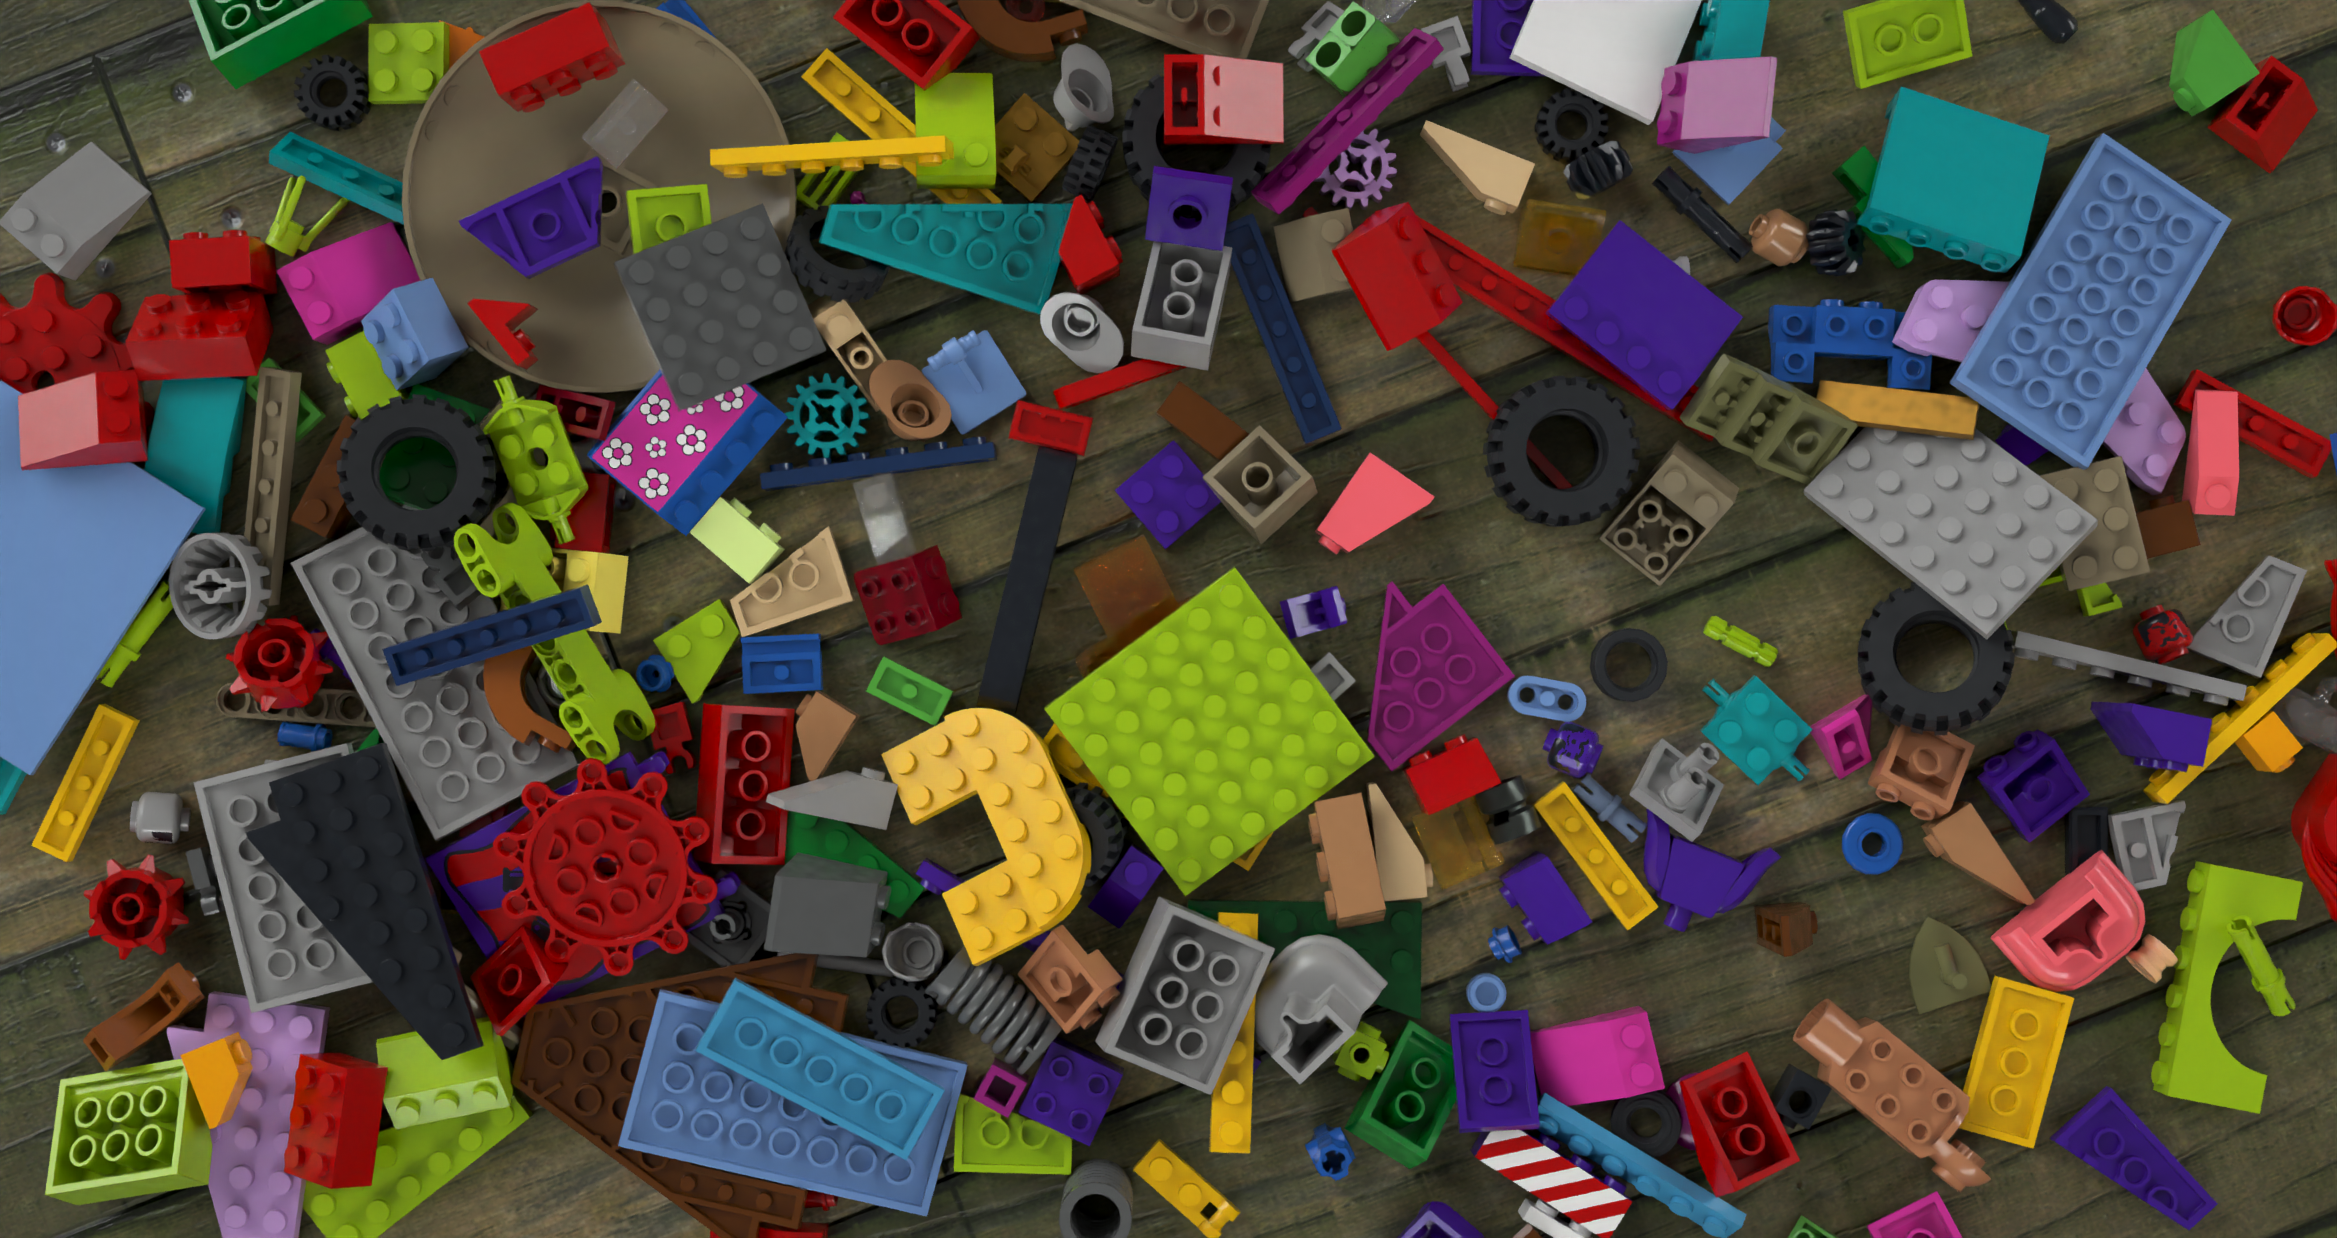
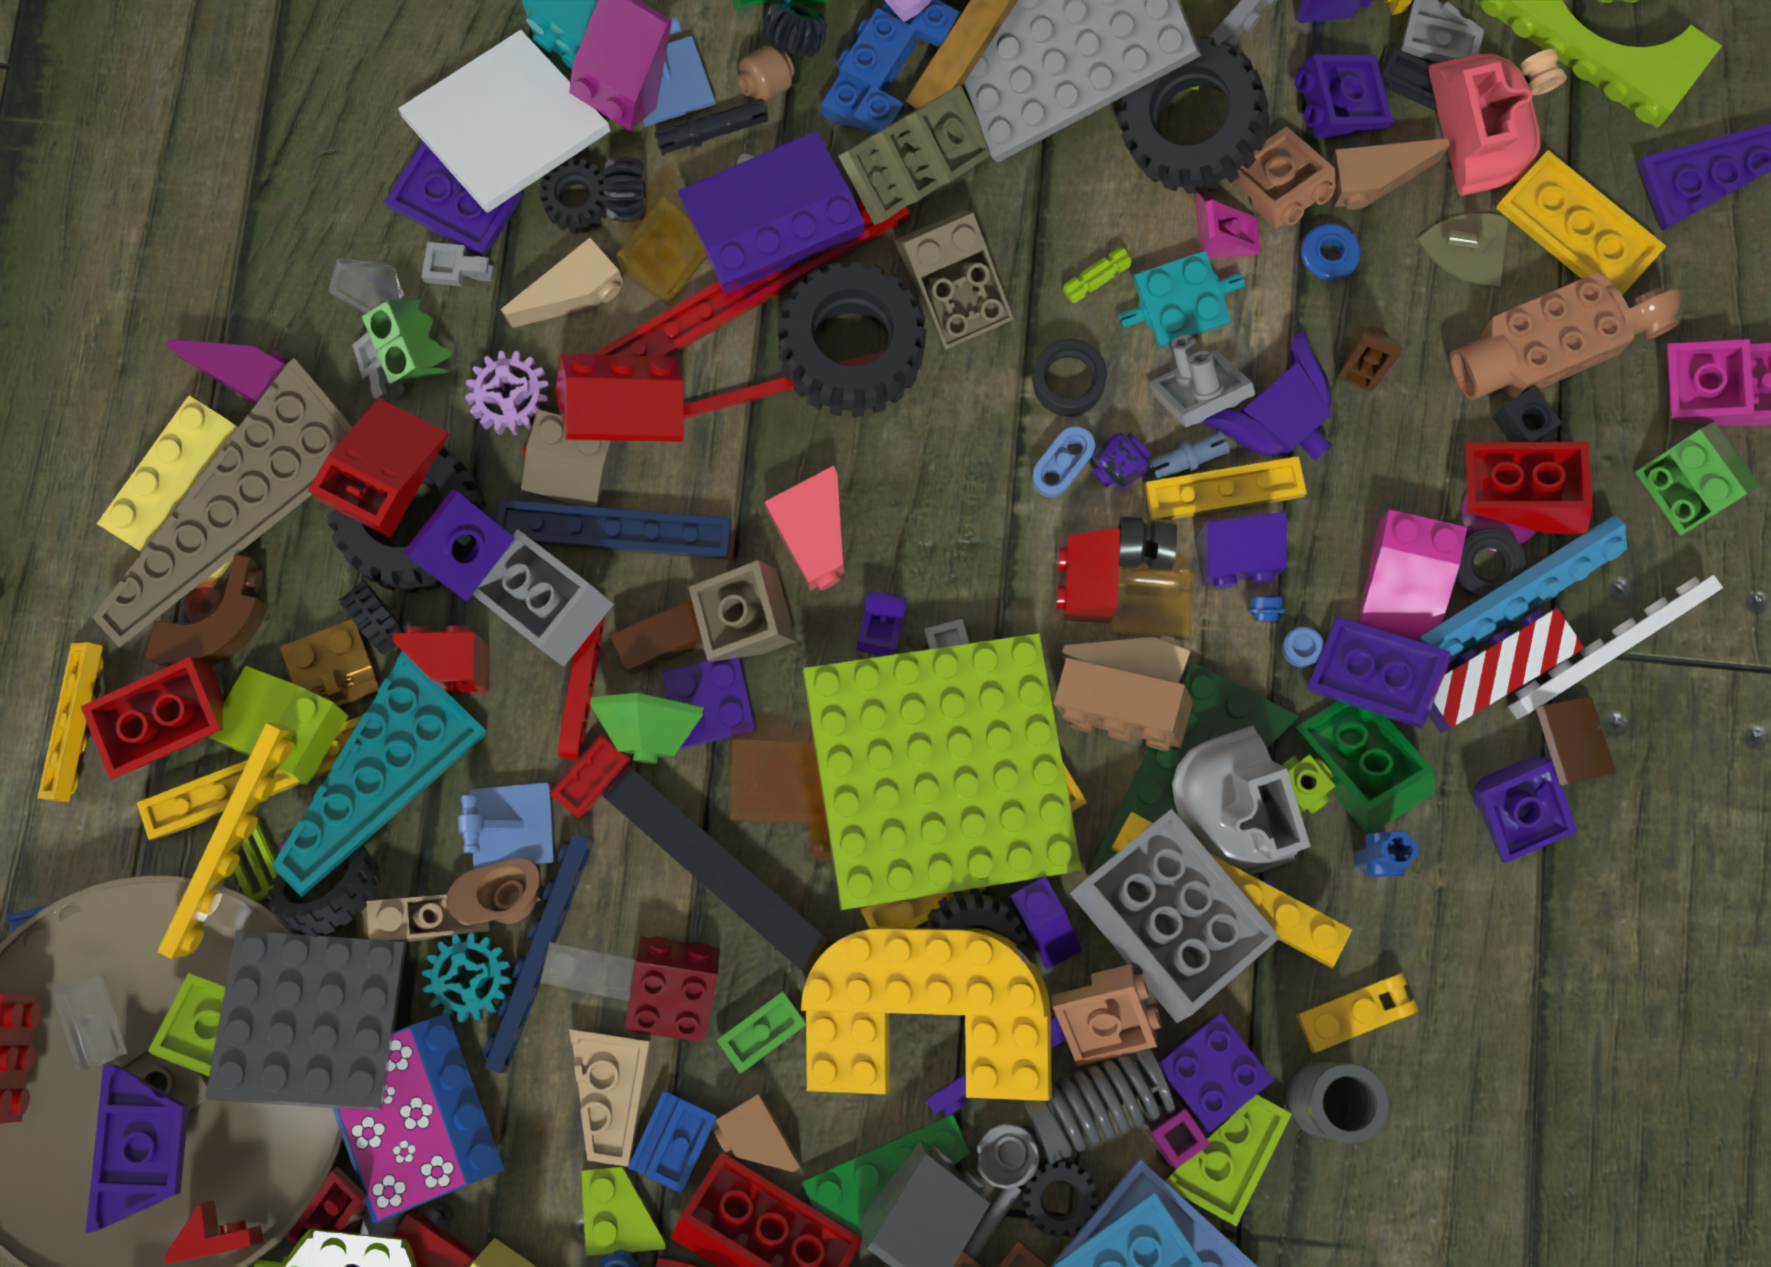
camera: 55 degrees left, 10 degrees down
yellowish green brick [690,497,785,584] -> none
light grey slope [766,767,898,830] -> none
light grey piece [1040,292,1124,373] -> none
light grey piece [1053,43,1114,131] -> none
magenta plate [1251,28,1444,215] -> none
magenta wing [1367,581,1515,772] -> none
none -> bright green slope [590,693,704,764]

